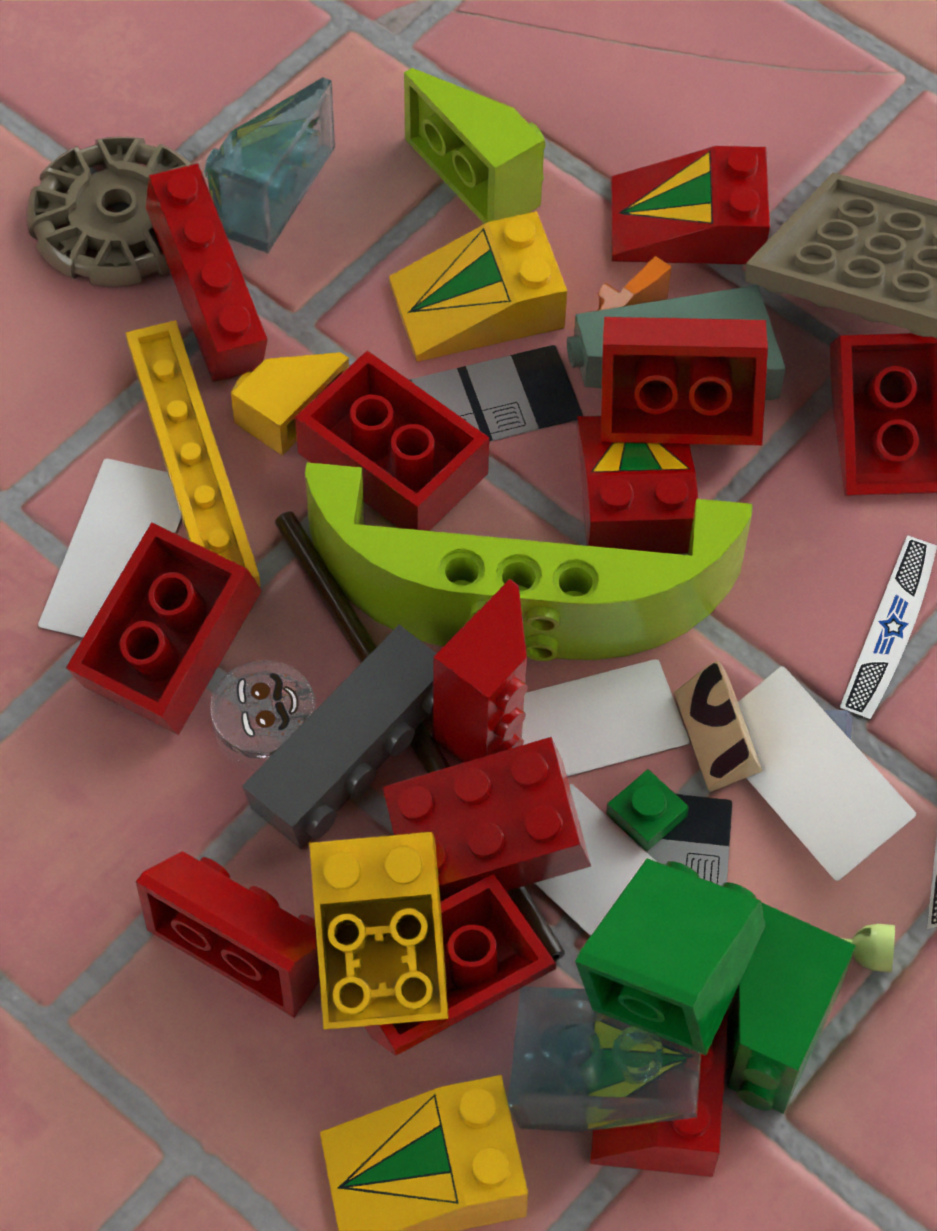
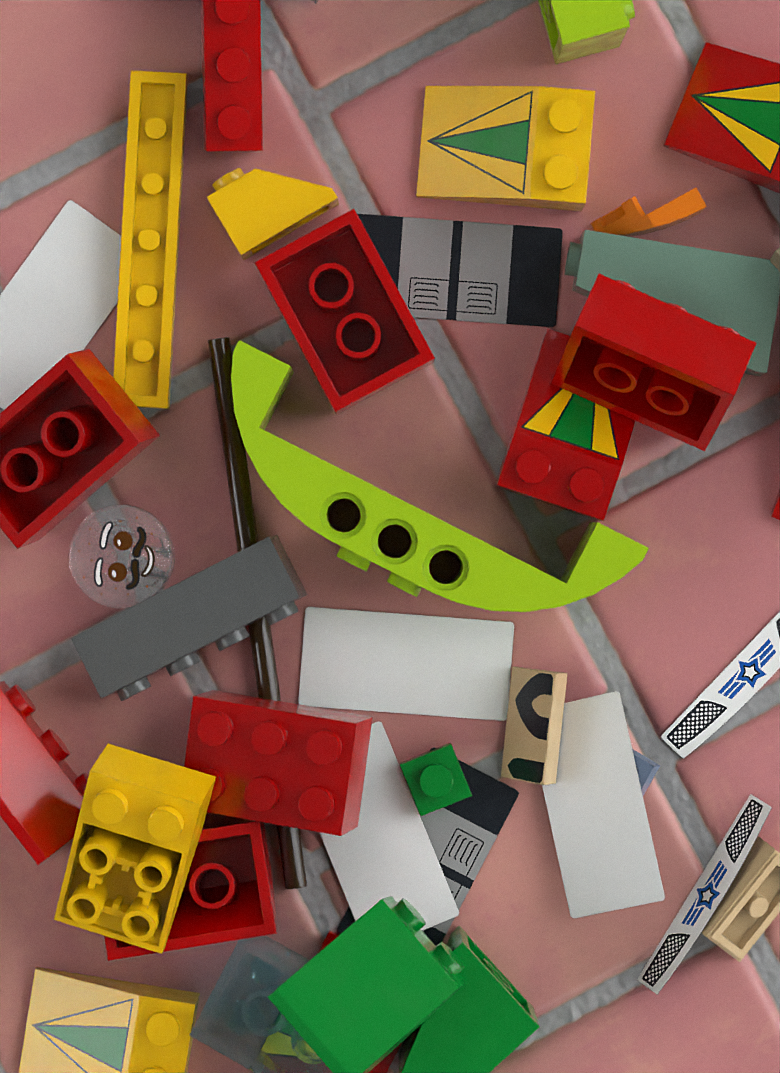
camera: 20 degrees right, 30 degrees up
red slope [433,579,528,763] -> none
yellowish green hinge [842,923,895,973] -> none

